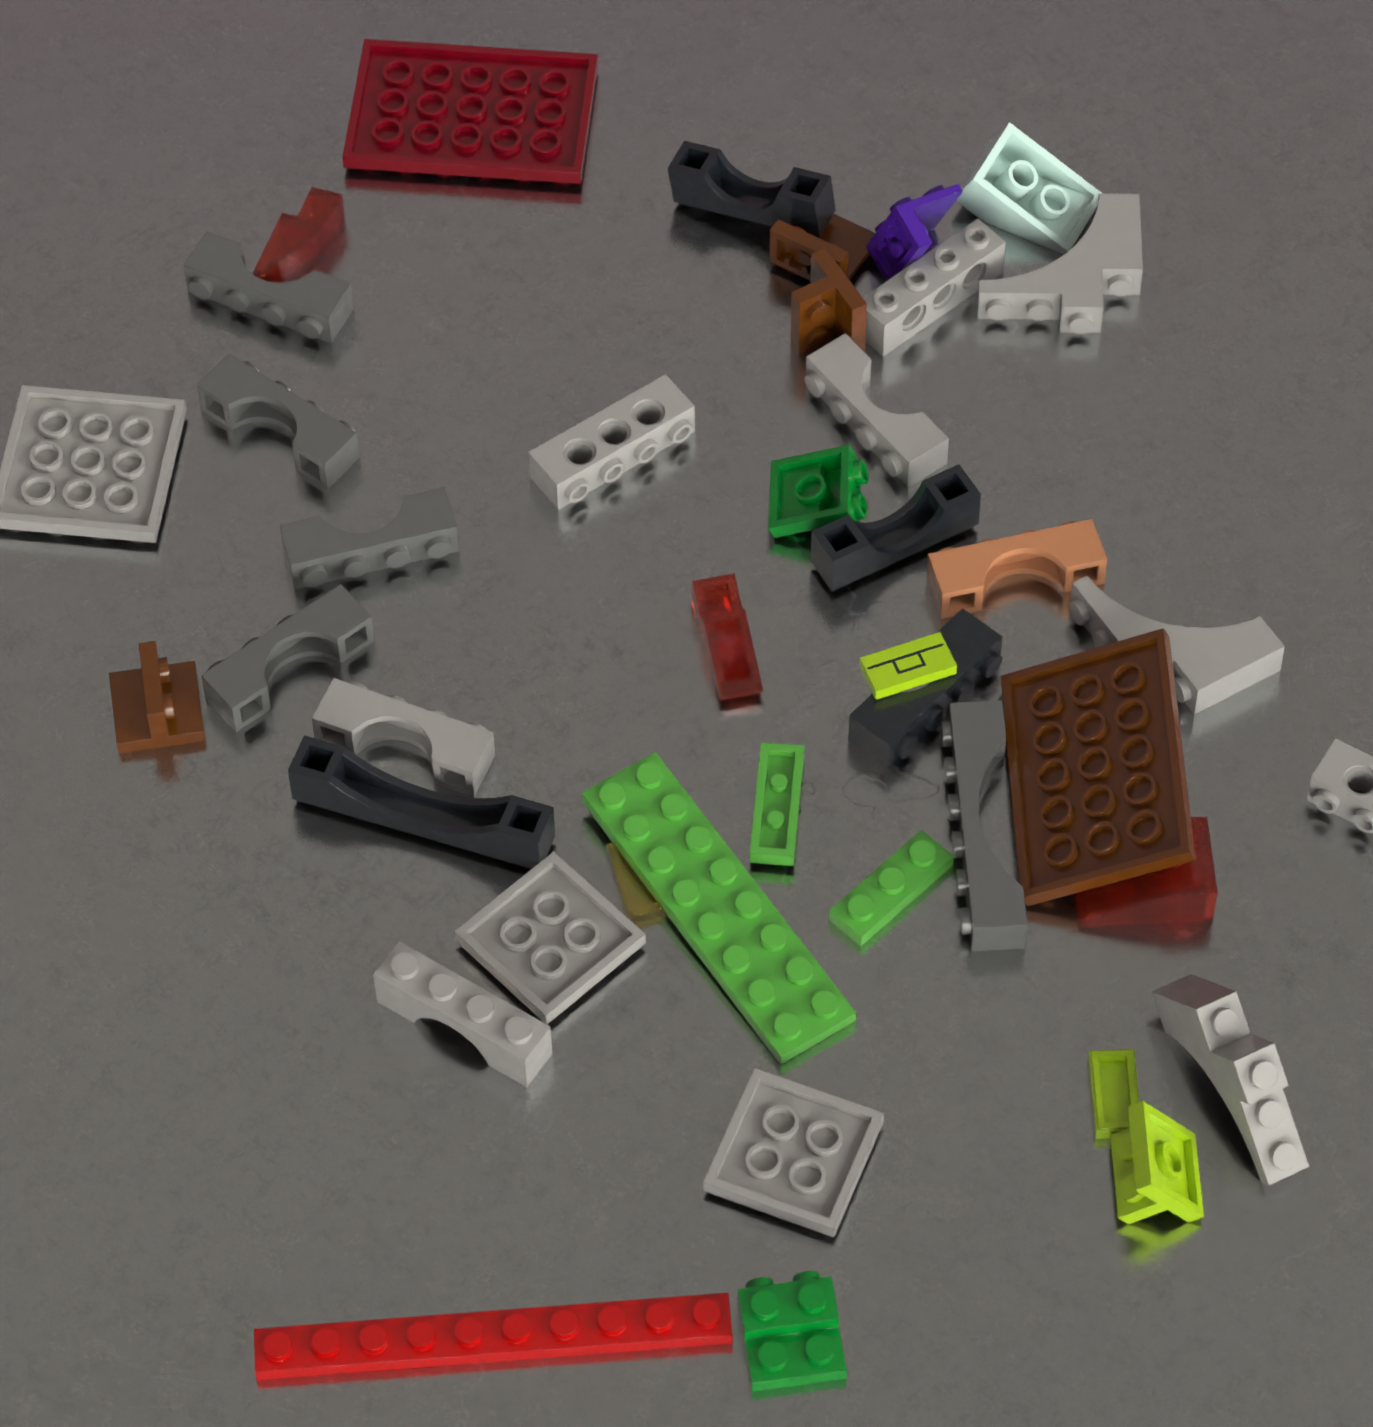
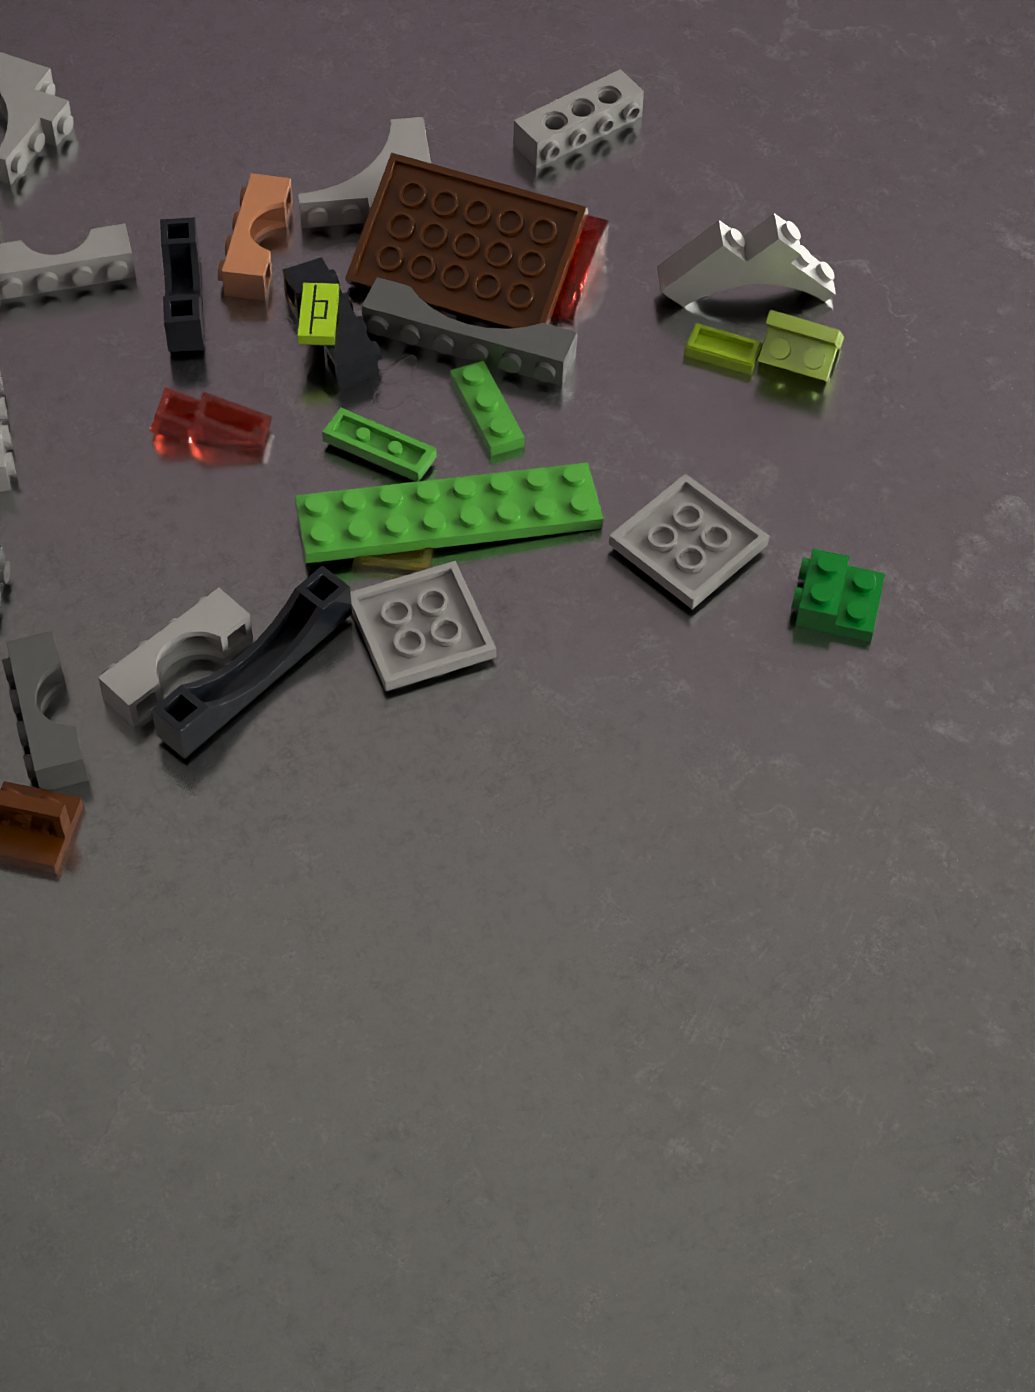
camera: 70 degrees left, 0 degrees up
red plate [254,1292,733,1380] -> none
light grey arch [373,941,552,1087] -> none
green plate [768,444,869,538] -> none

